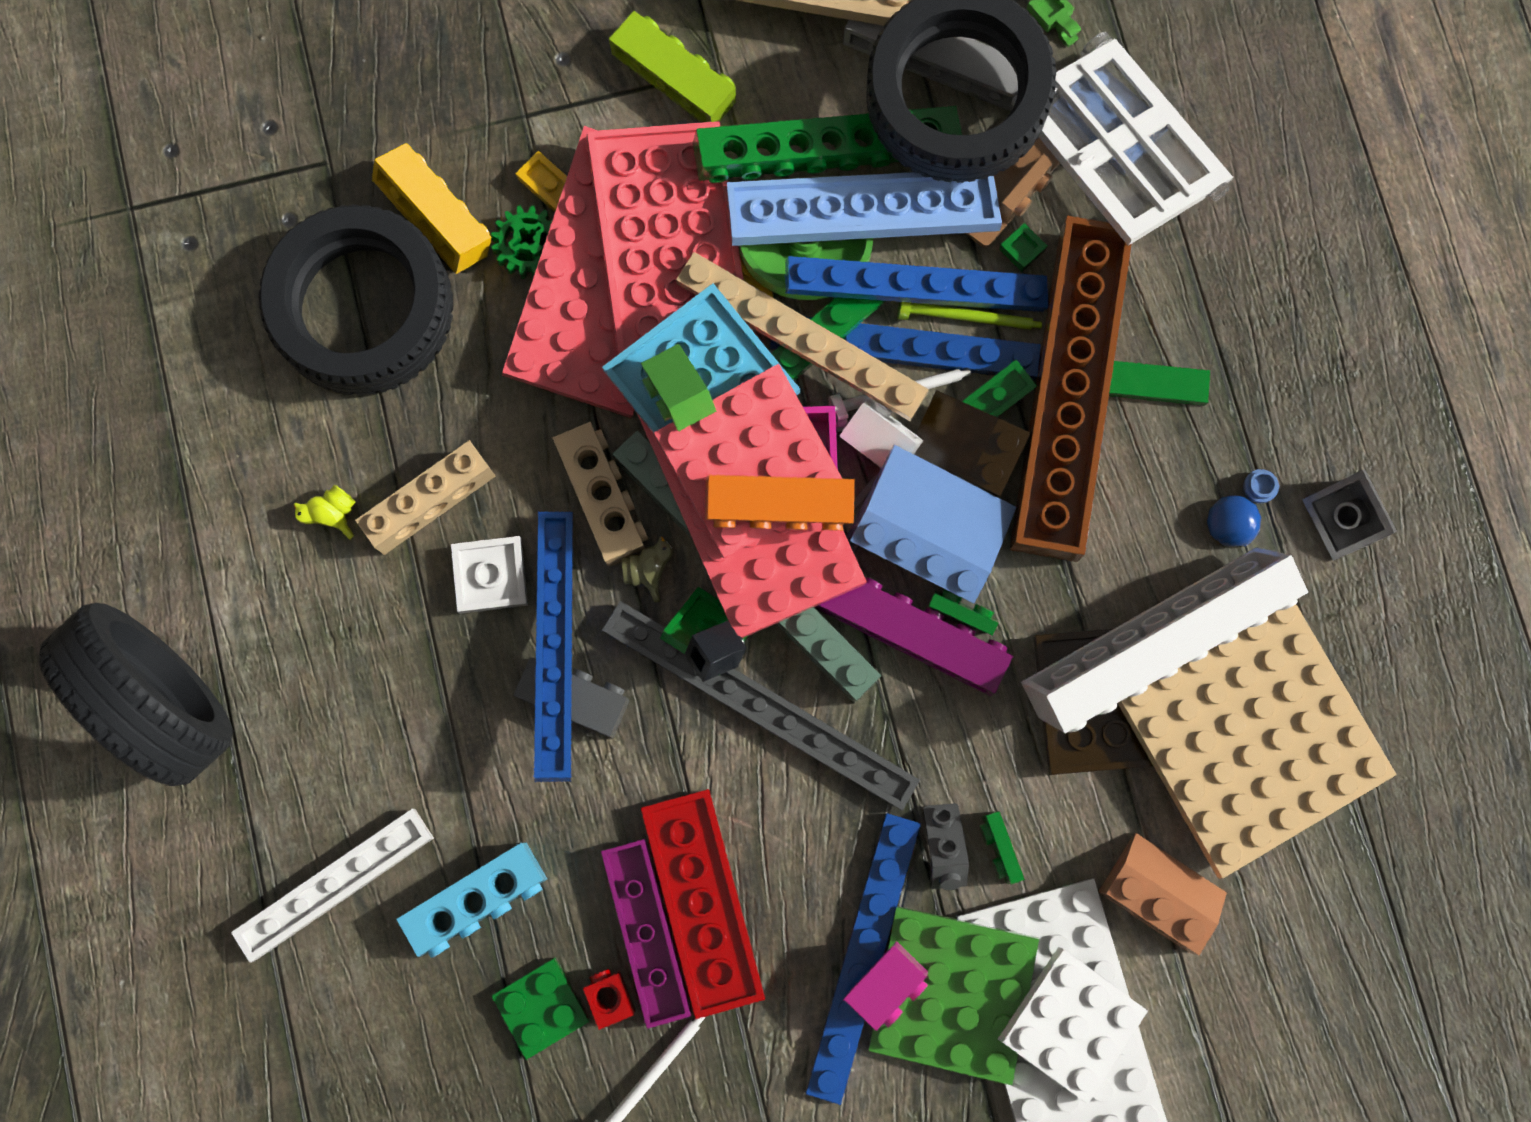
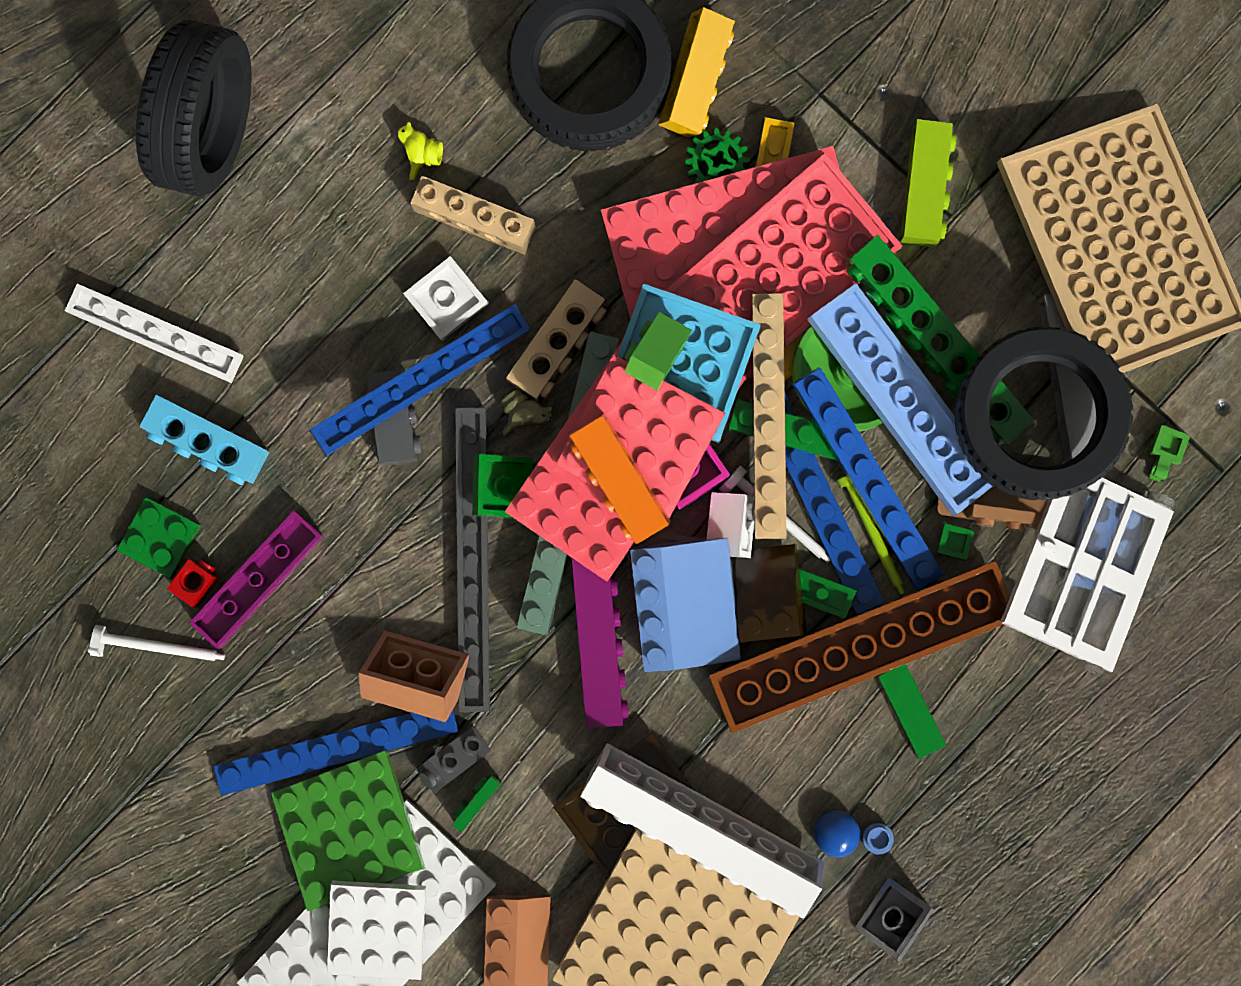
camera: 60 degrees right, 5 degrees up
red plate [641,789,765,1019] -> none
black brick [685,621,747,682] -> none
dark pink brick [844,941,928,1031] -> none
green plate [929,589,998,636] -> none
none -> nougat slope [359,630,469,722]

